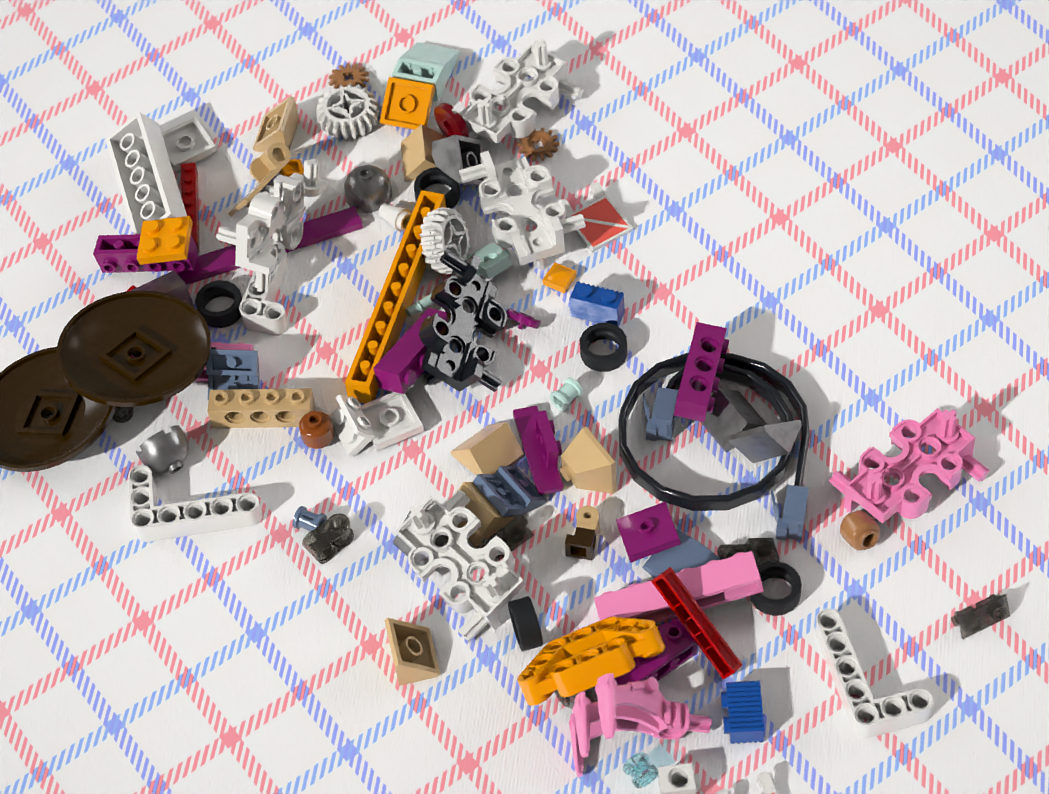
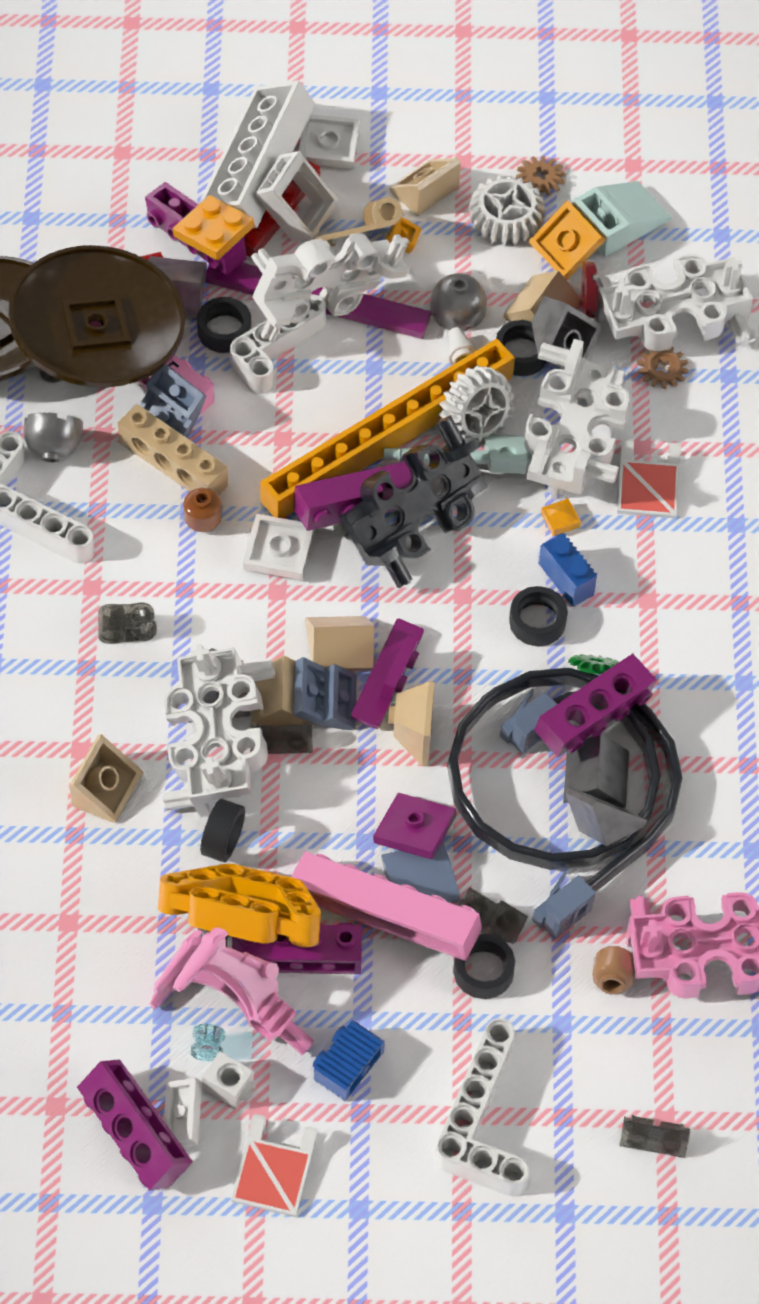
camera: 30 degrees right, 5 degrees up
sand blue bush [292,506,327,537] -> none
white bracket [329,394,375,457] -> none
magenta piece [506,308,541,330] -> none
light aqua bush [549,377,583,411] -> none
dark brown leg [565,506,600,560] -> none
red piece [651,567,743,680] -> none
none -> white window [254,151,338,243]
none -> green gear [568,654,619,675]

